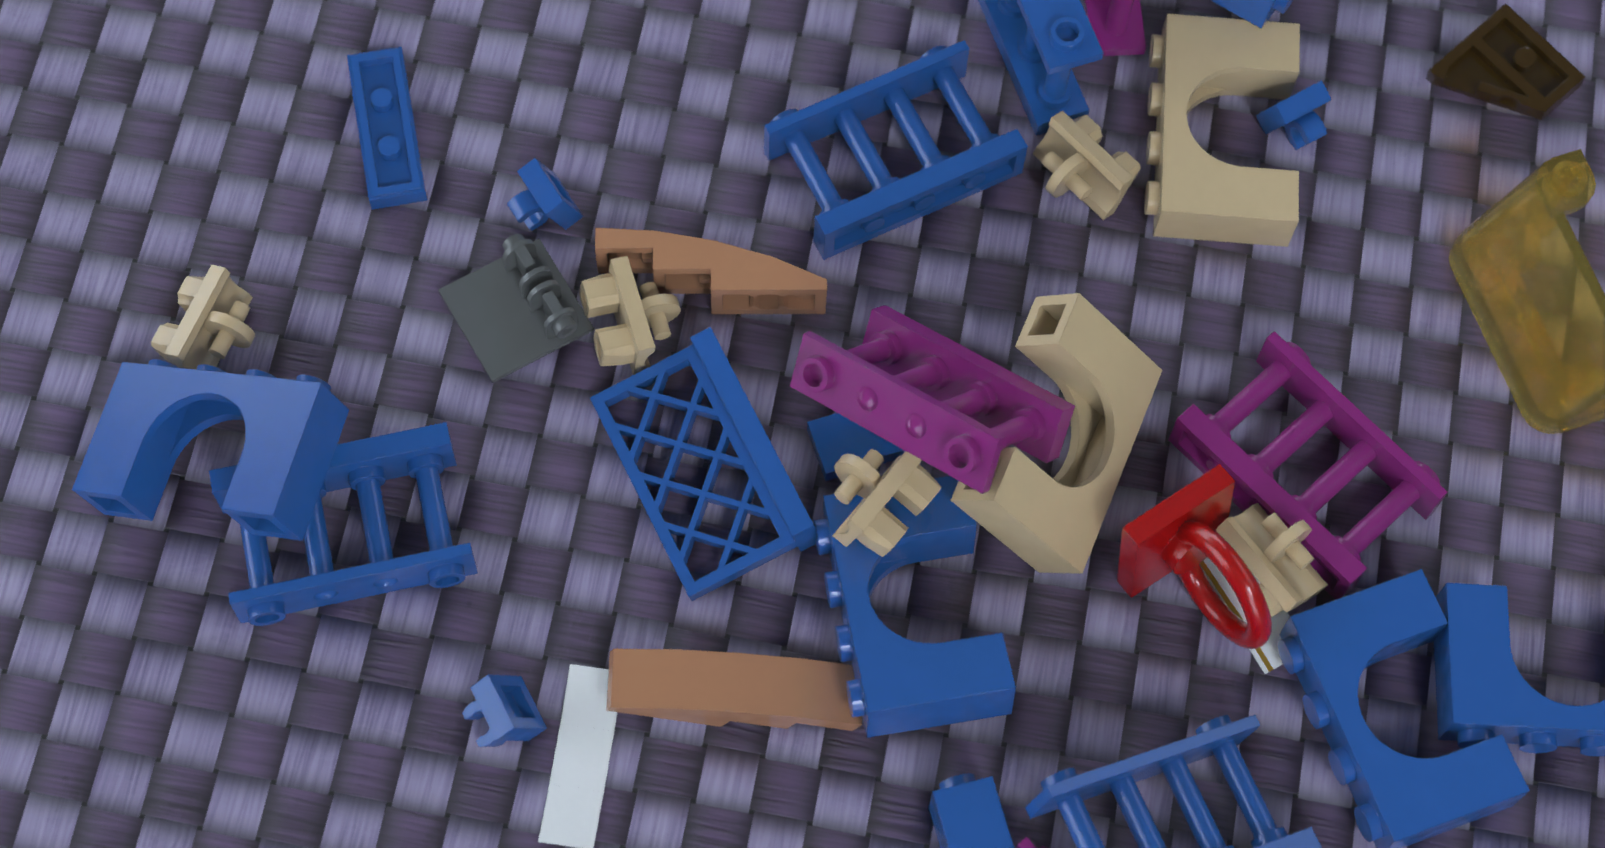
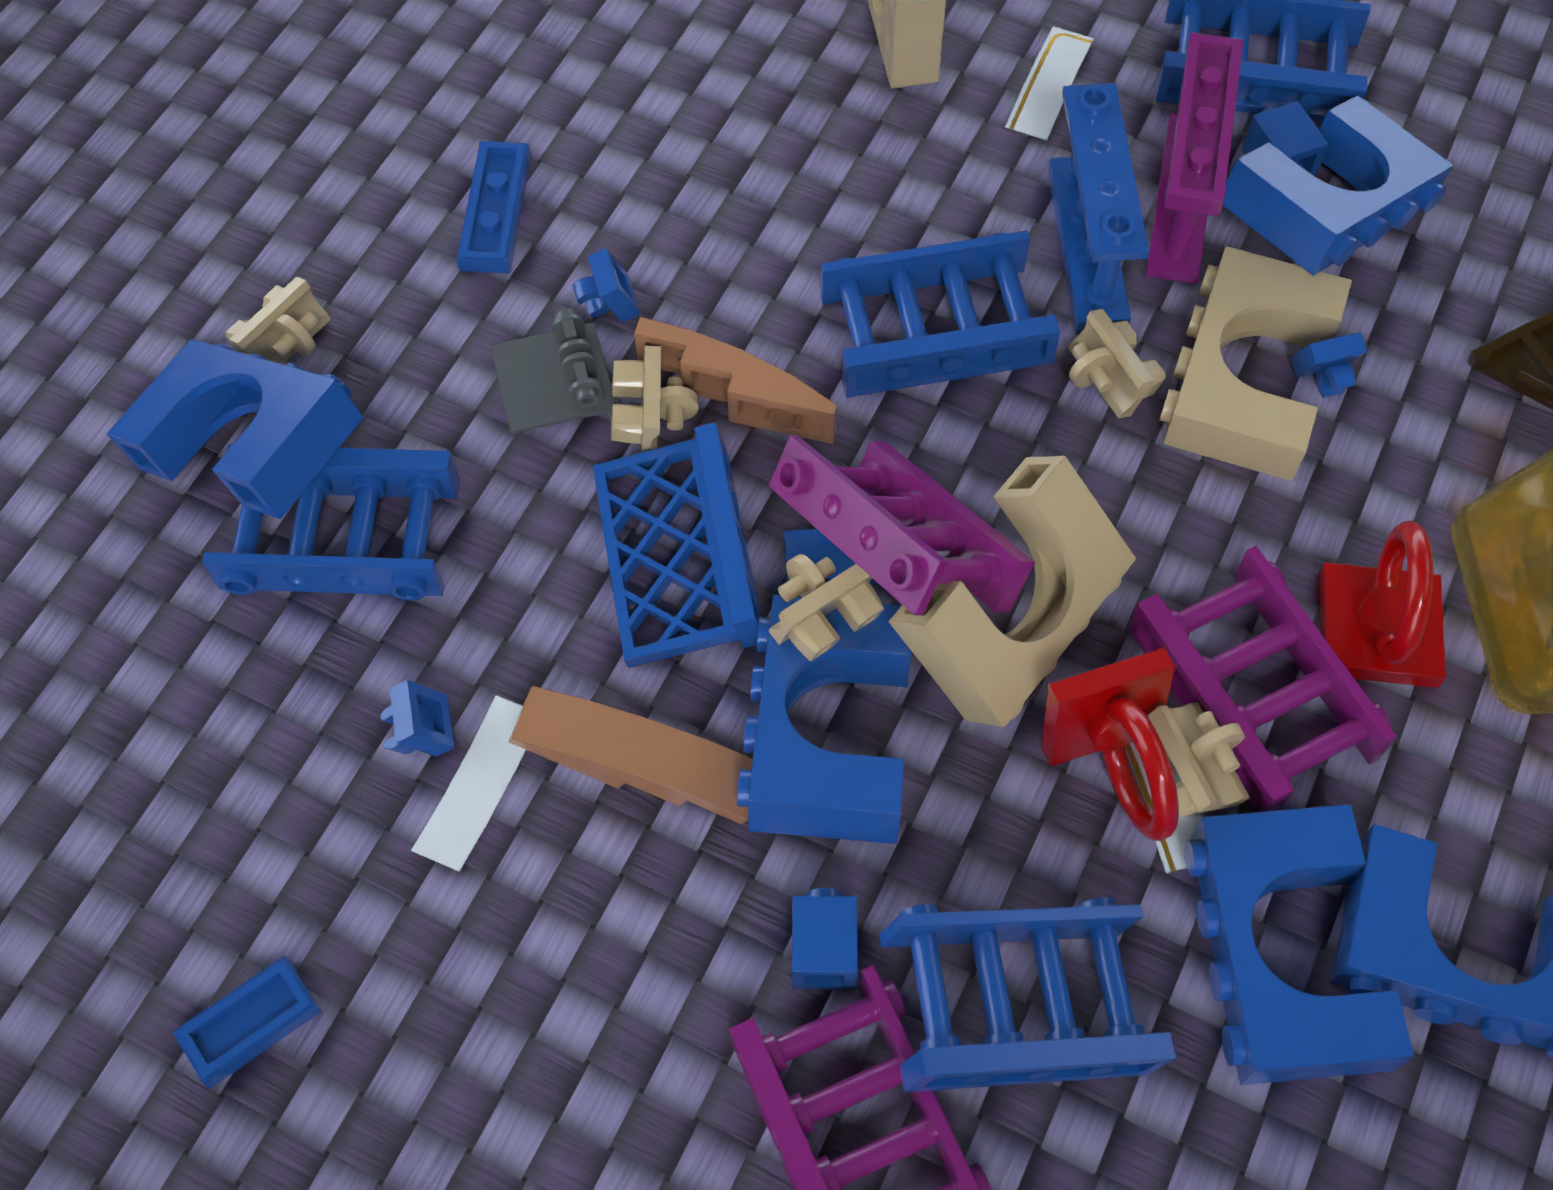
camera: 20 degrees right, 5 degrees down
none -> red tile [1318,521,1446,688]

